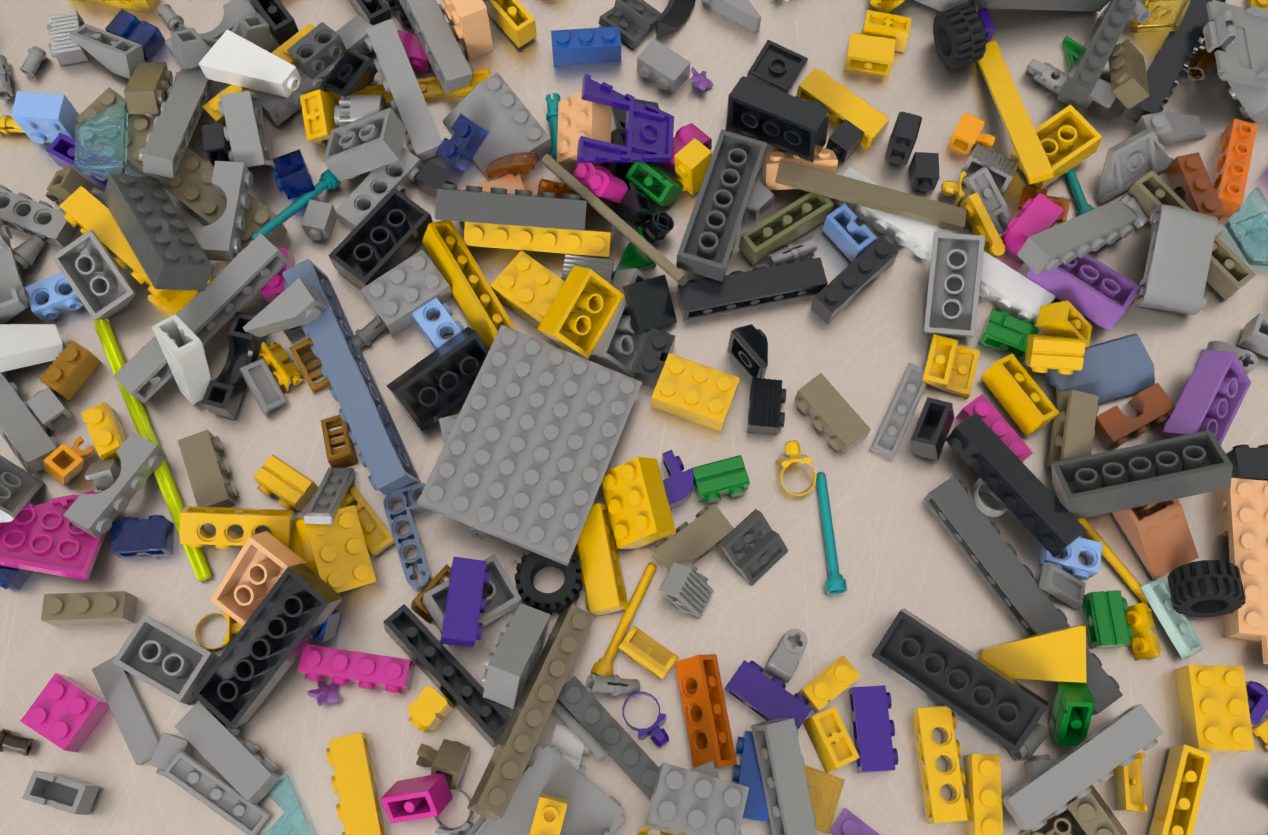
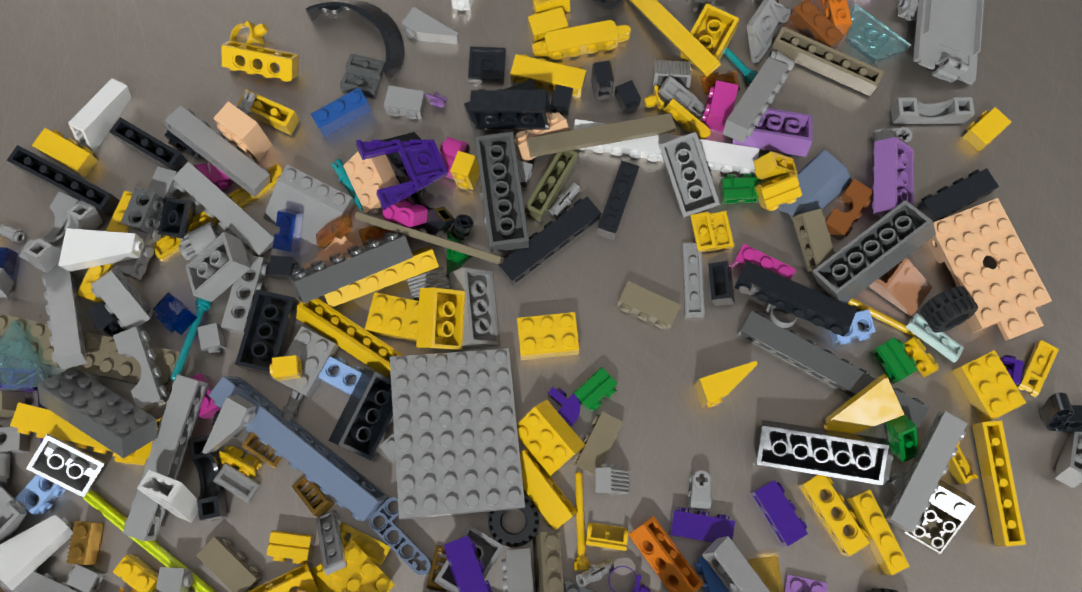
camera: 25 degrees left, 5 degrees up
dark tan brick [124,62,173,114] -> none
yellow hinge [300,89,339,145] -> none
black tile [623,274,677,335] -> none
green brick [626,162,683,206] -> none
black brick [634,328,675,389] -> none
dark grey slope [718,509,789,585] -> none
black slope [727,324,768,379] -> none
black brick [747,377,786,434] -> none
yellow piece [776,440,817,496] -> none
yellow brick [798,655,861,714] -> none
yellow hinge [803,706,860,773] -> none
teal piece [816,472,847,594] -> none
medium blue brick [822,203,877,262] -> none
light orange brick [947,113,996,156] -> none
yellow brick [980,354,1059,437] -> none
light grey tile [1039,562,1086,609] -> none
light grey windscreen [1133,204,1221,315] -> none
none -> yellow brick [270,355,302,381]
none -> yellow hinge [532,20,631,60]
none -> yellow slope [694,361,758,408]

